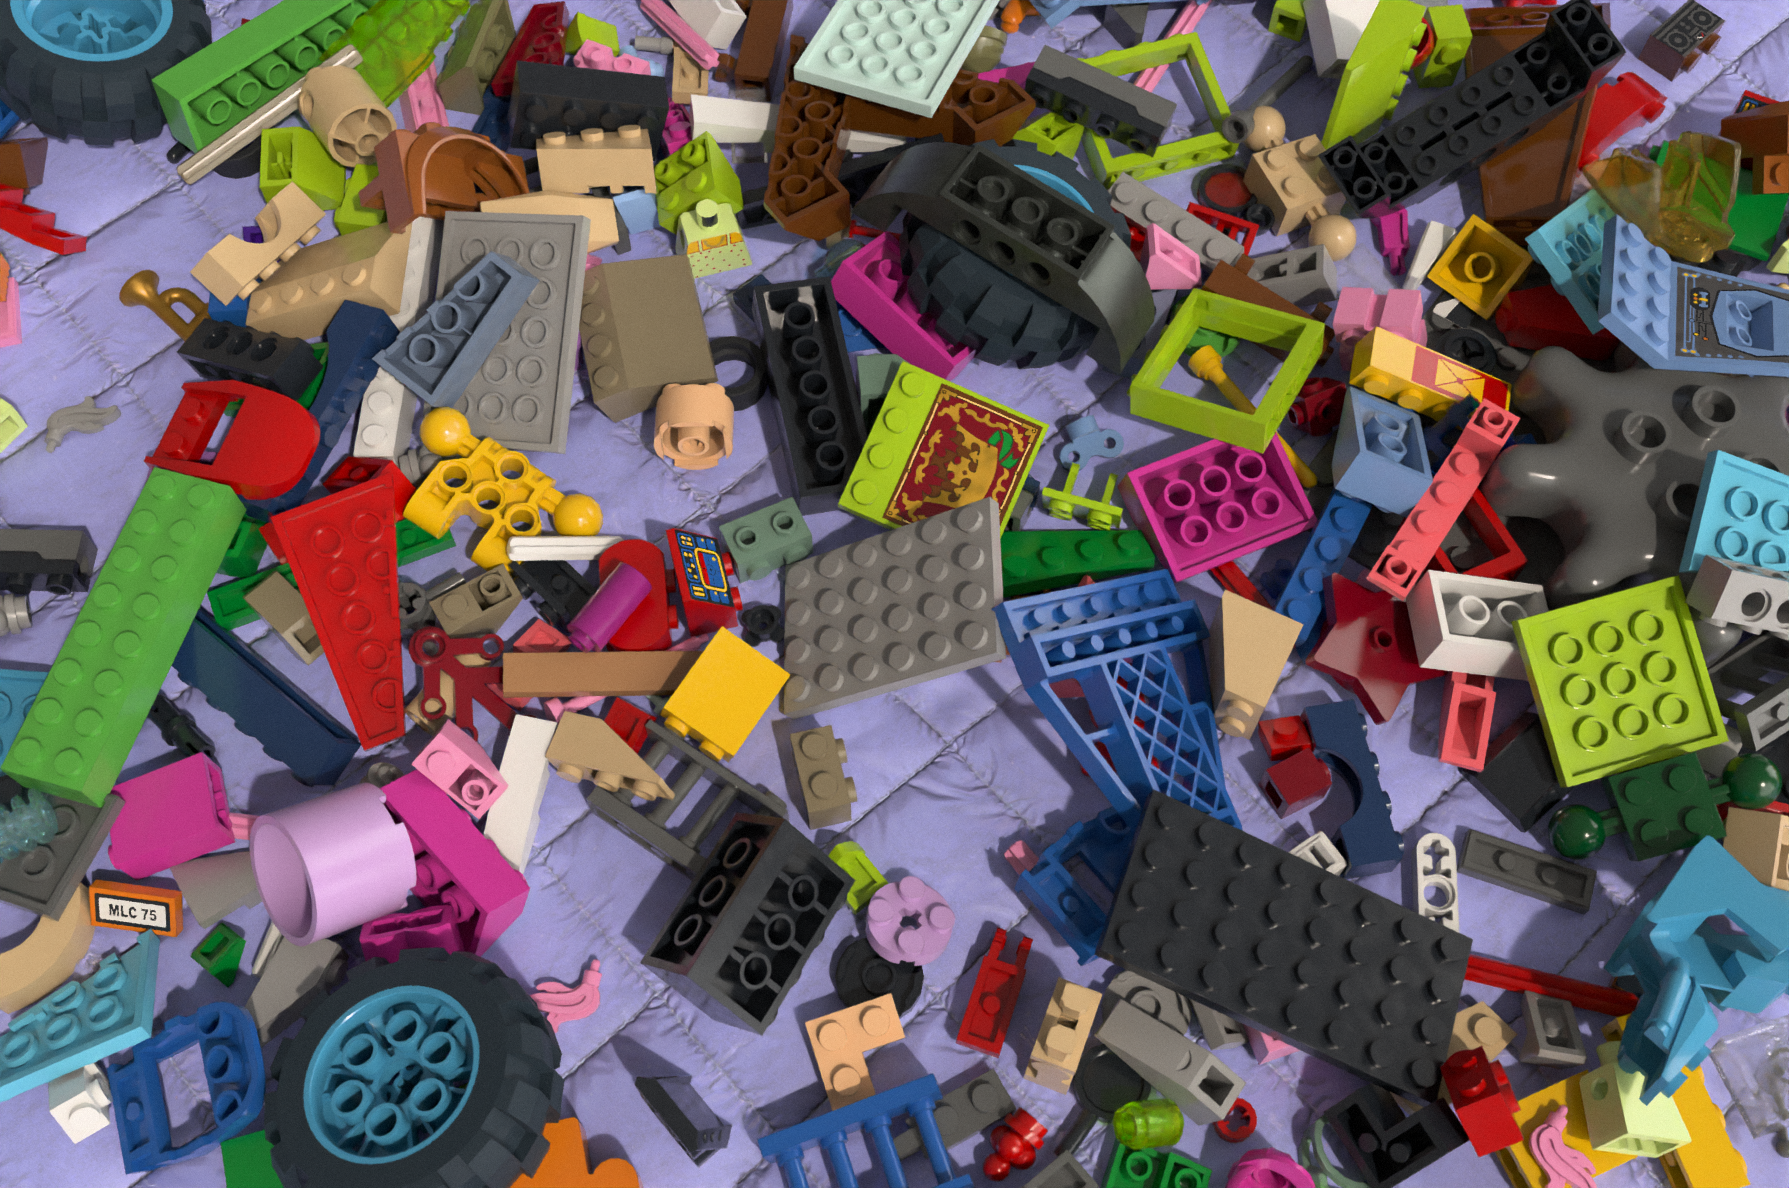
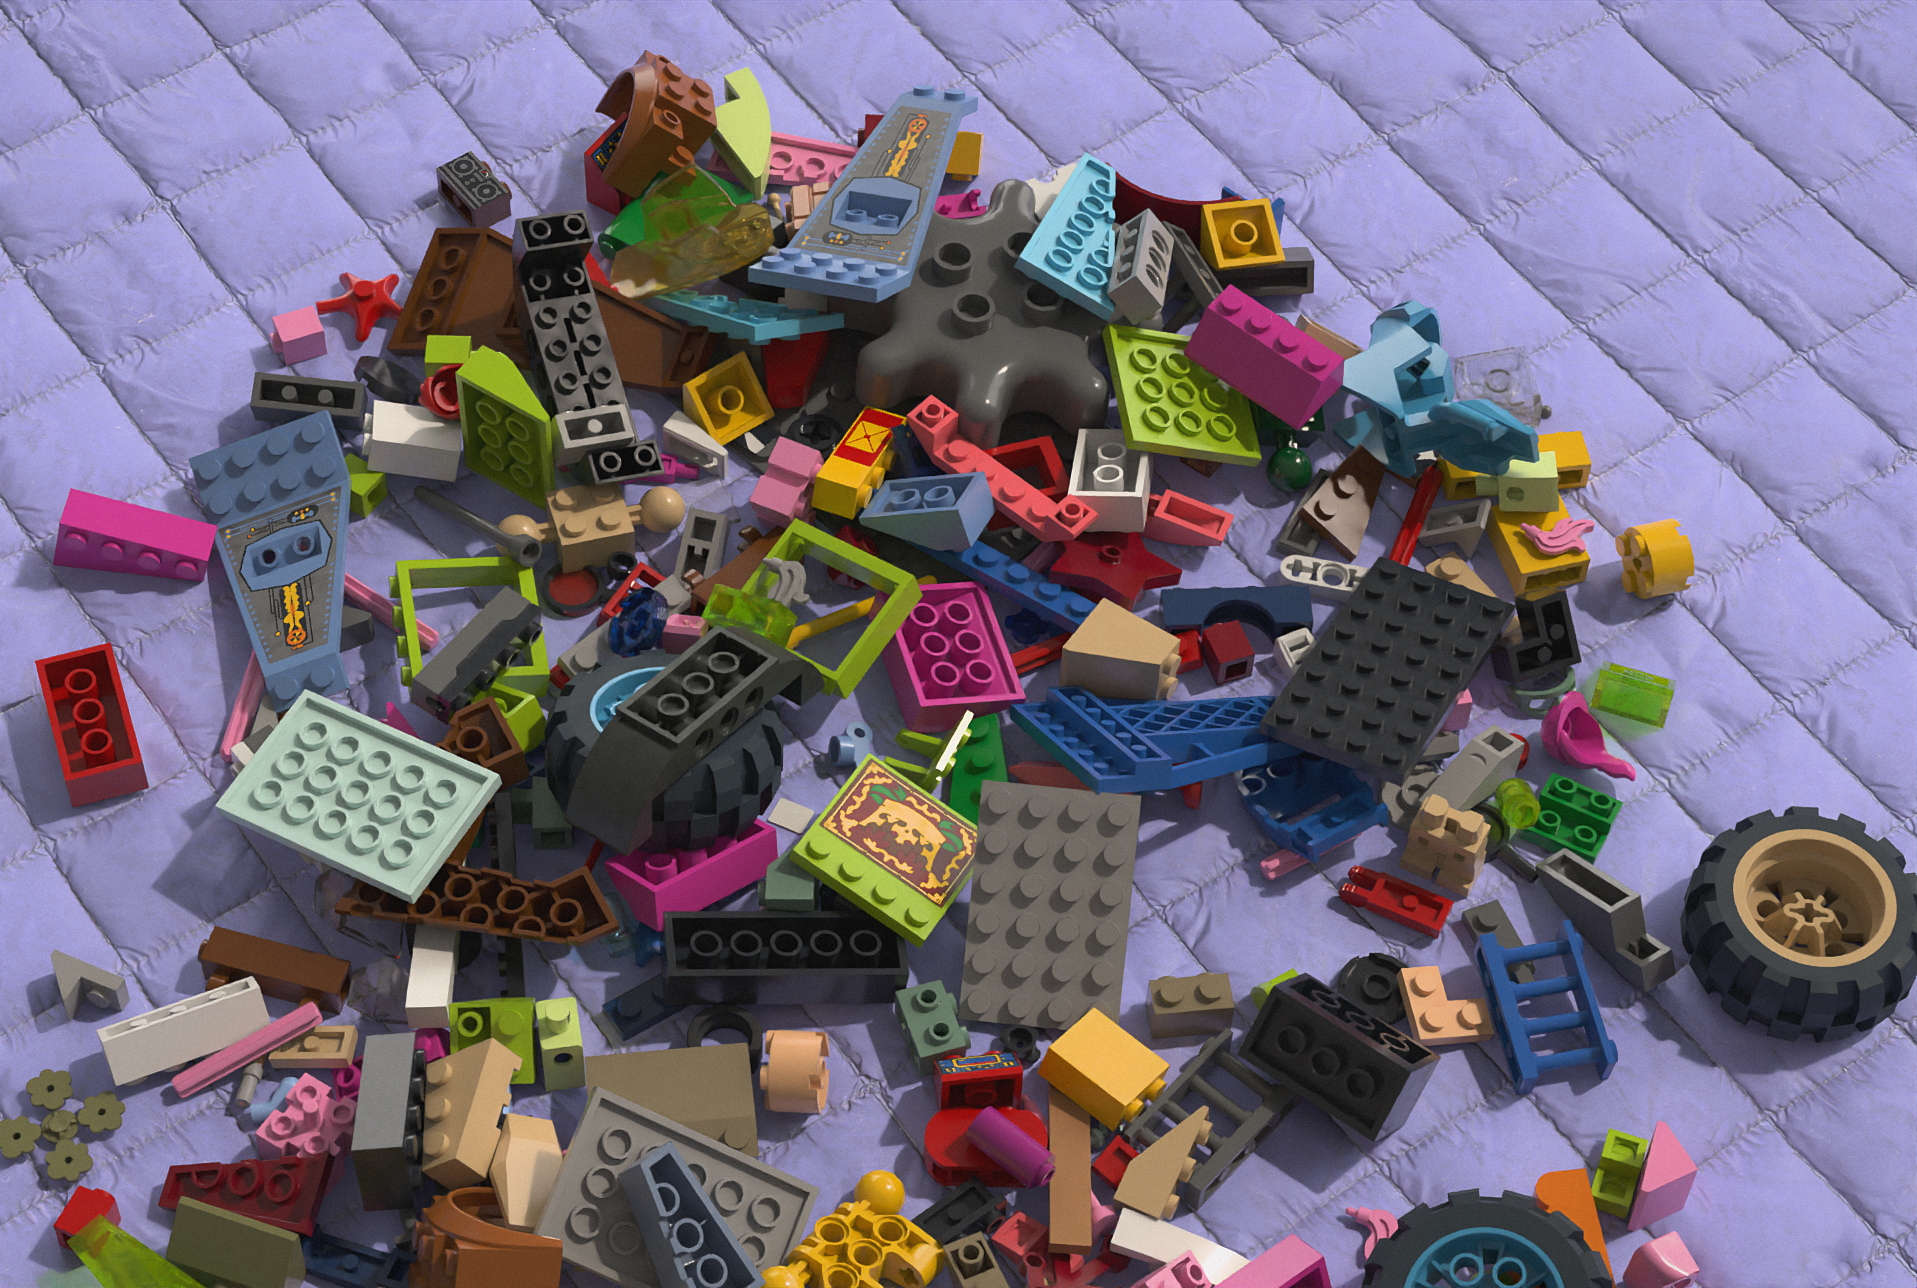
camera: 85 degrees left, 10 degrees down
white axle [506,536,624,561] -> none
lime tile [565,12,620,57] -> none
black slope [635,1076,733,1168] -> none
lavender plate [865,876,955,966] -> none
red piece [982,1107,1048,1182] -> none
red brick [1440,1046,1524,1157] -> none
black slope [1462,712,1576,833] -> none
none -> light grey brick [550,403,635,466]
none -> clear blue tile [607,587,669,659]
none -> clear neon green piece [701,583,798,649]
none -> light grey piece [762,557,810,624]
none -> white sticker [768,798,814,834]
none -> dark pink slope [1184,284,1345,430]
none -> reddish brown wing [1296,443,1386,563]

